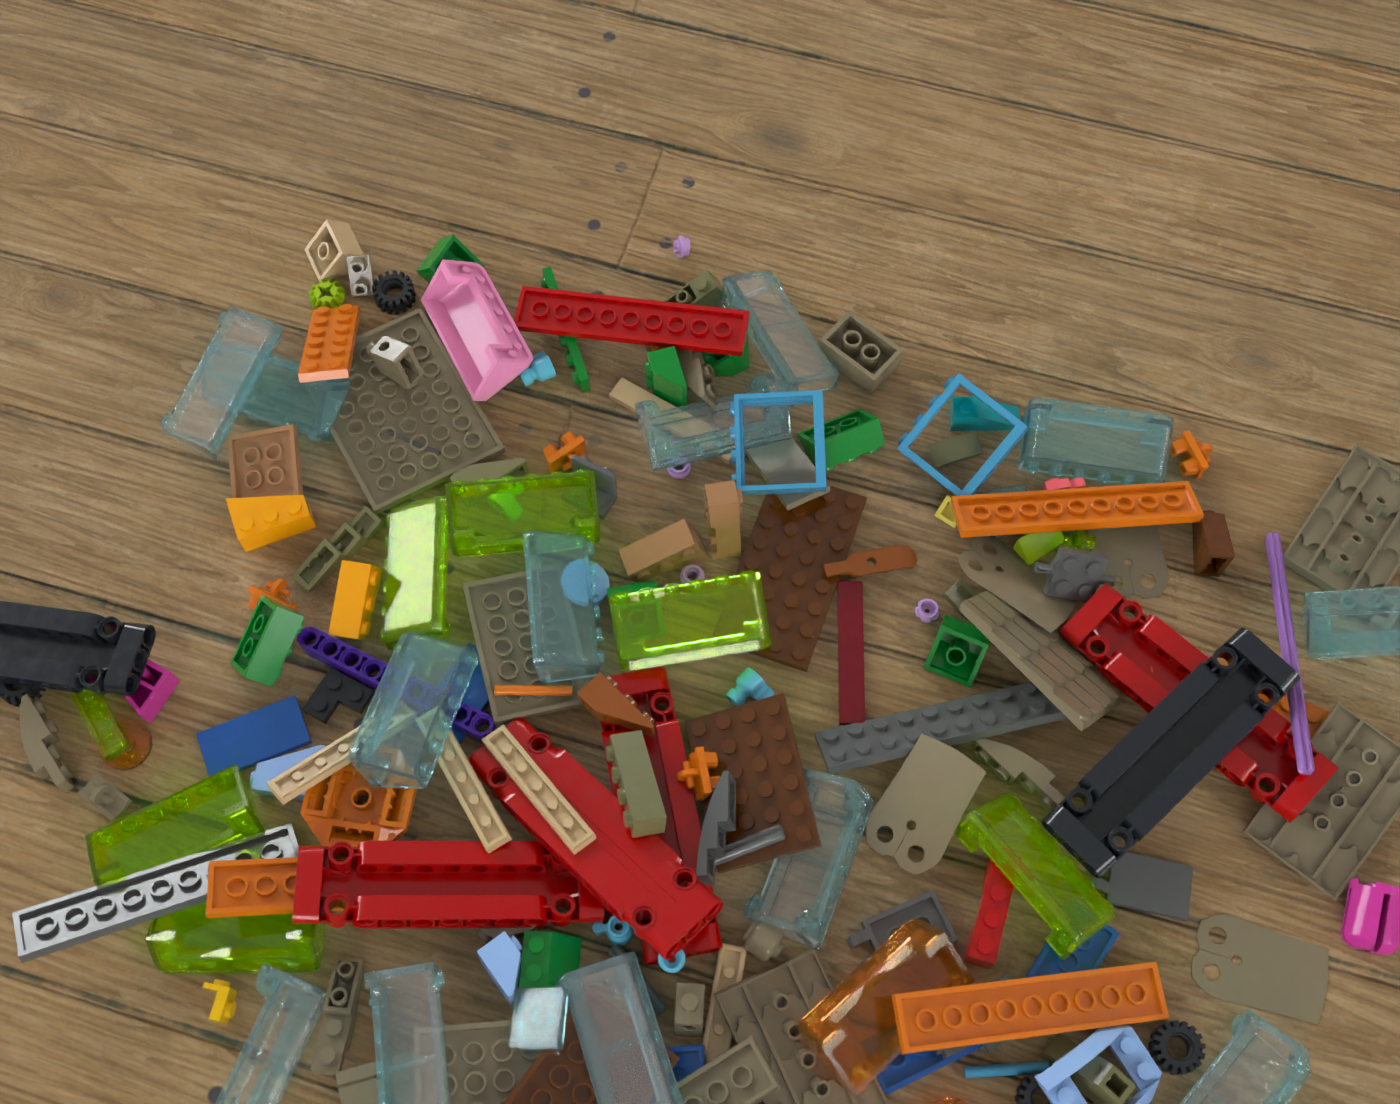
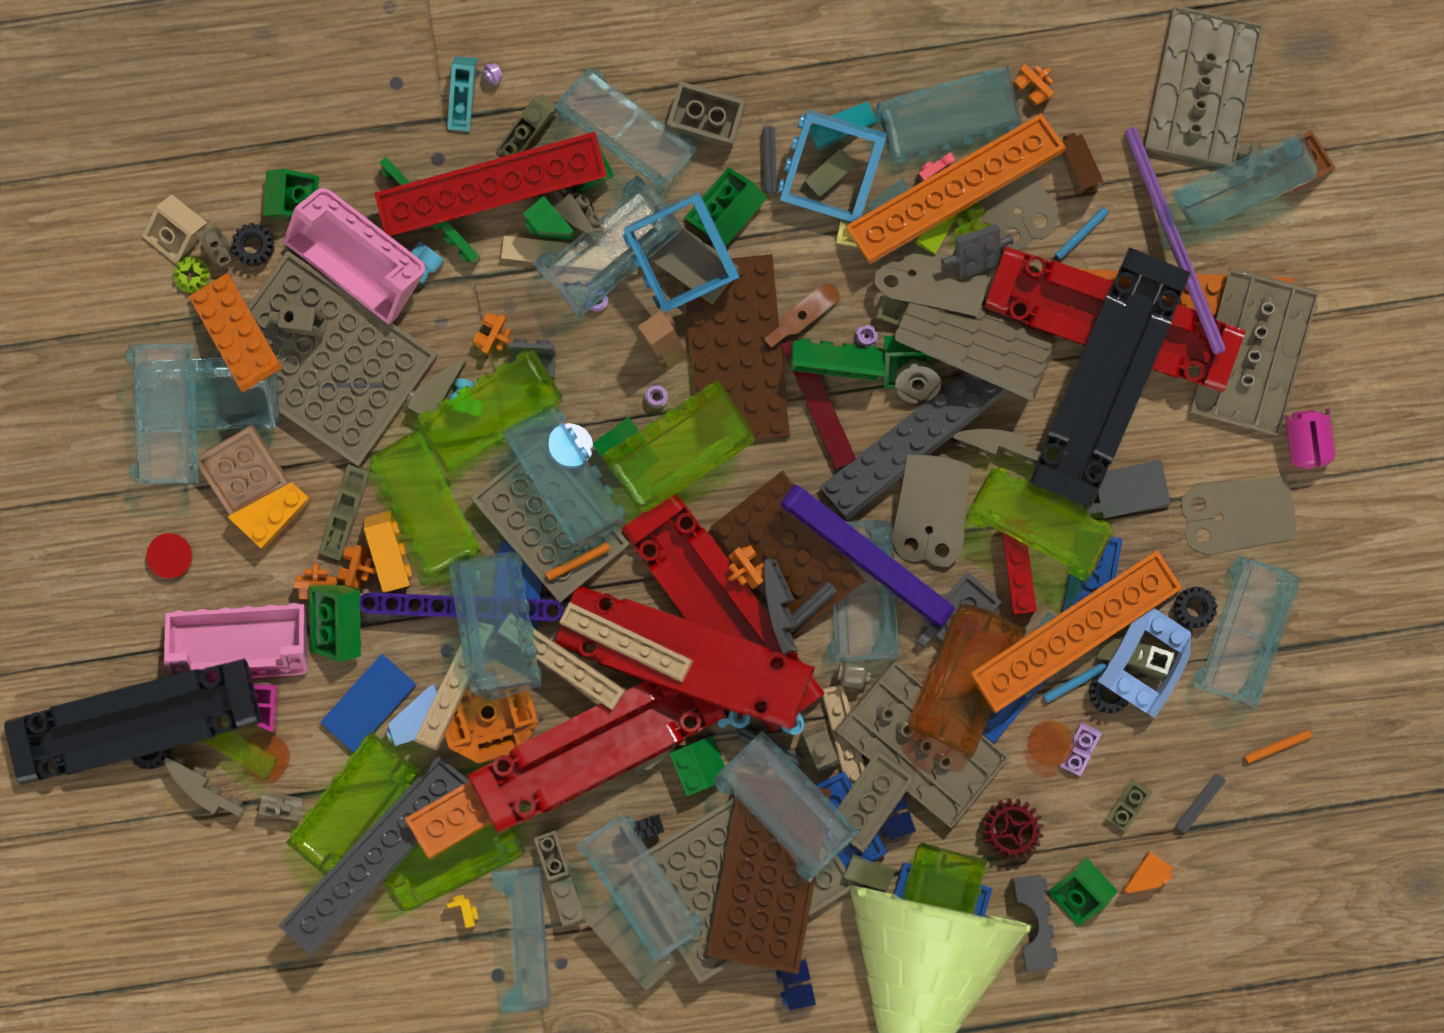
camera: 25 degrees left, 20 degrees up
black plate [302,667,375,724] -> none
light blue slope [477,931,523,1007] -> none
clear light blue tile [509,988,569,1049] -> none
dark orange slope [577,673,655,736] -> none
olive brick [606,730,667,838] -> none
medium nougat wedge [619,518,709,582] -> none
medium azure piece [725,667,774,706] -> none
none -> red tile [146,533,193,579]
none -> bright pink windscreen [164,603,308,681]
none -> orange hips [337,545,377,589]
none -> teal slope [447,56,478,132]
none -> black tyre [620,814,665,845]
none -> dark grey axle [763,126,777,194]
none -> dark purple beam [780,484,955,628]
none -> green slope [788,338,885,382]
none -> dark tan plate [895,359,941,403]
none -> dark azure bar [1055,207,1109,261]

